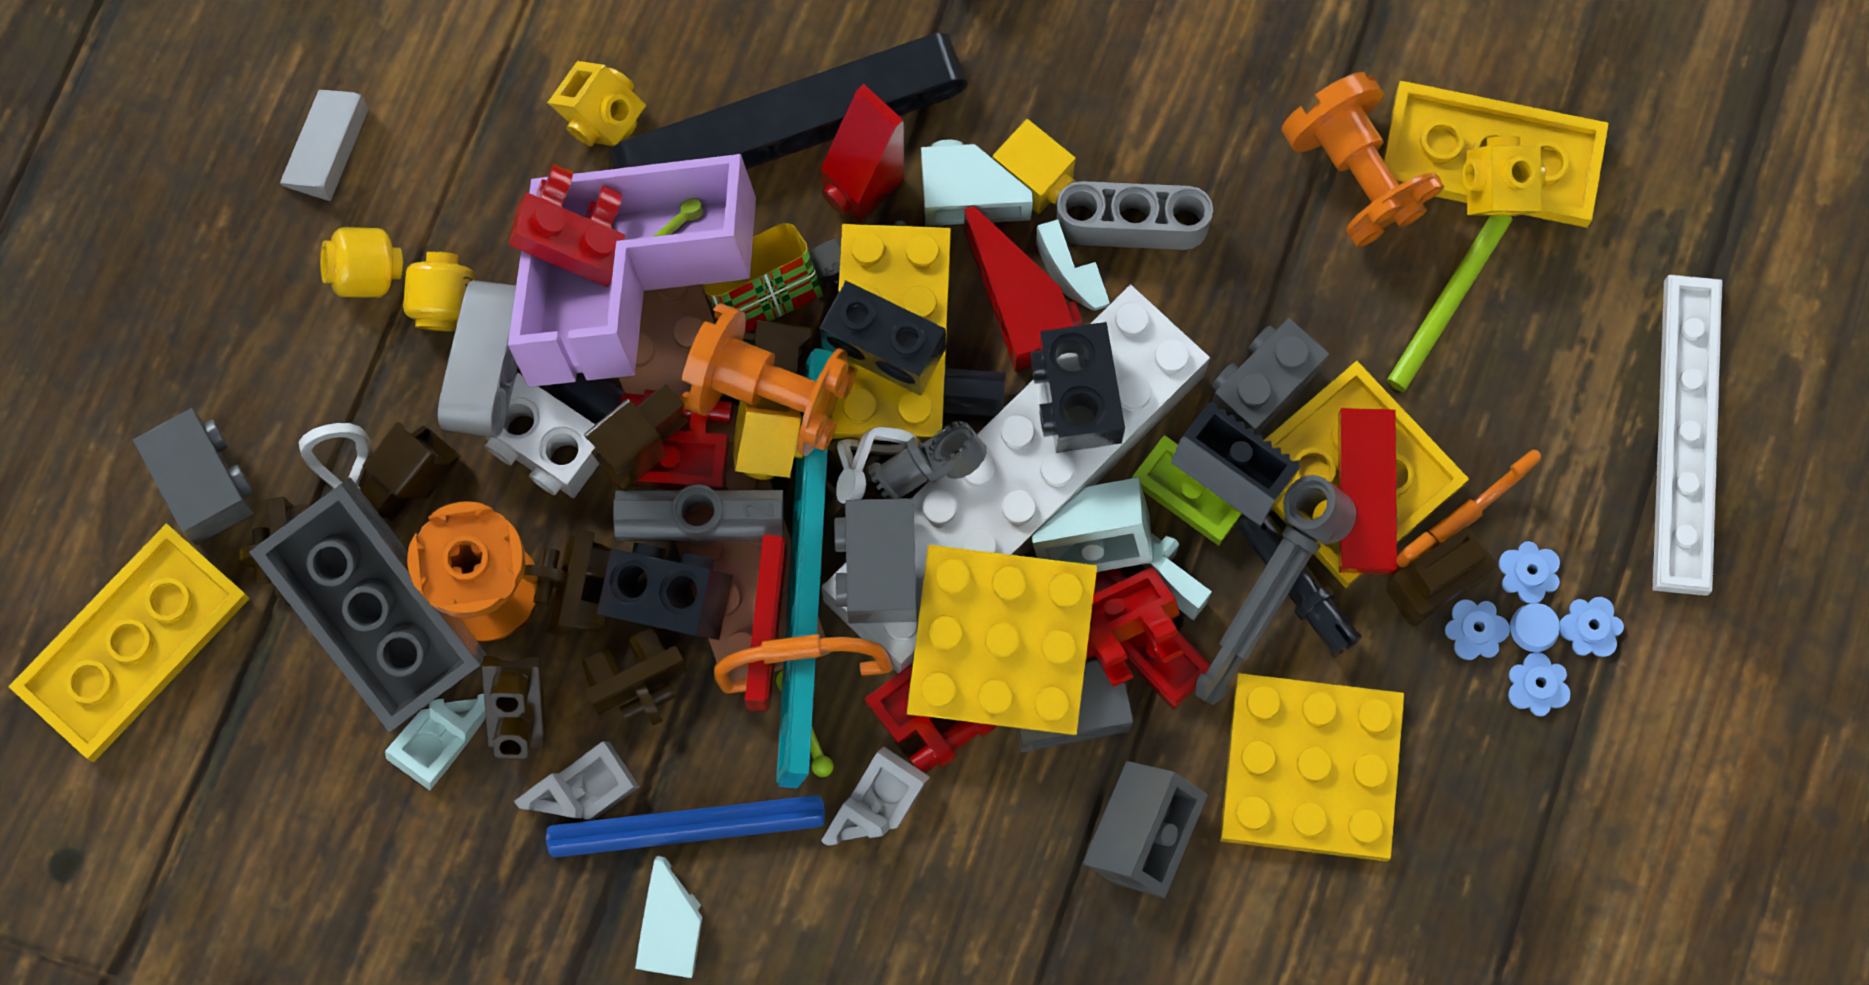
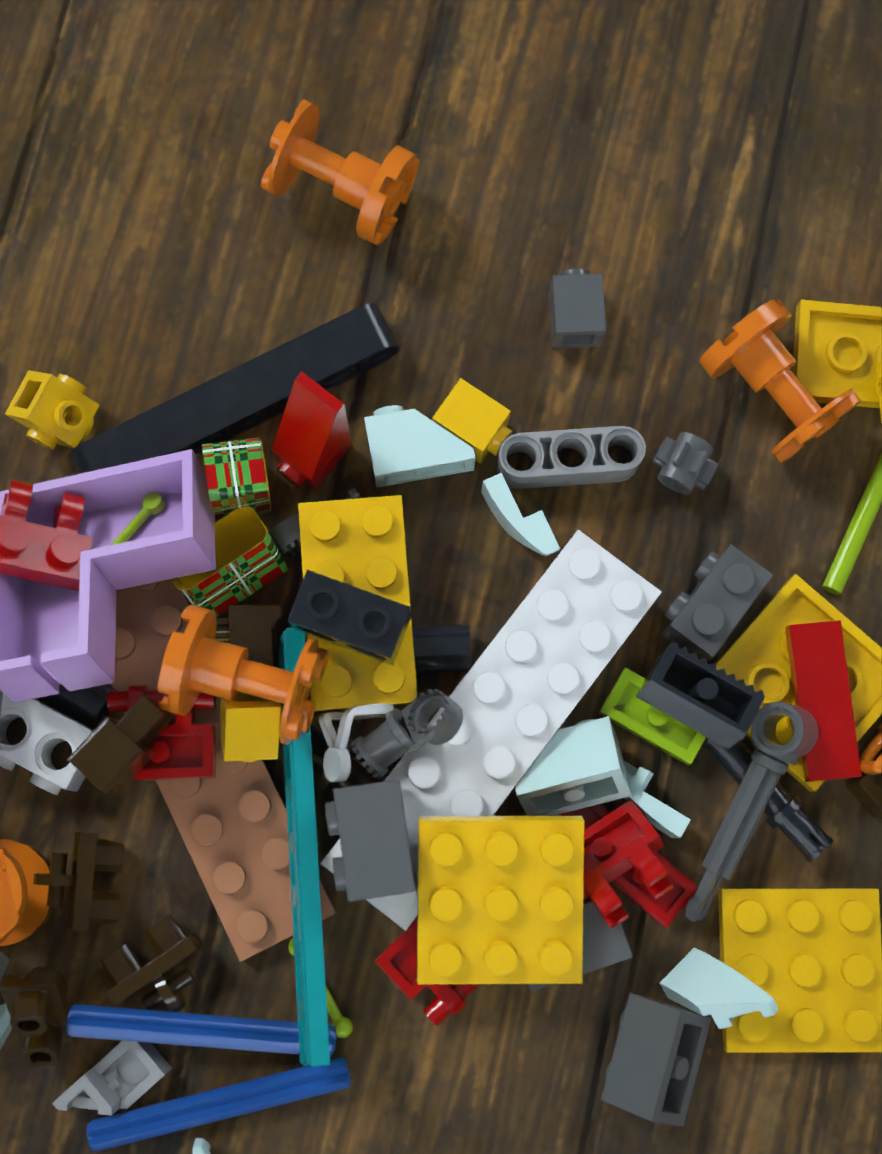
camera: 10 degrees left, 5 degrees up
black brick [597,542,733,640] -> none
dark grey piece [613,484,784,547] -> none
orange piece [714,634,893,694] -> none
red tile [745,535,787,712] -> none
light grey slope [821,747,930,846] -> none
red slope [964,206,1083,372] -> none
black brick [1030,322,1125,453] -> none
none -> blue axle [66,1004,336,1056]
none -> piece [202,437,271,521]
none -> dark grey brick [549,269,606,349]
none -> dark grey gear [652,432,719,495]
none -> light aqua slope [660,947,779,1029]

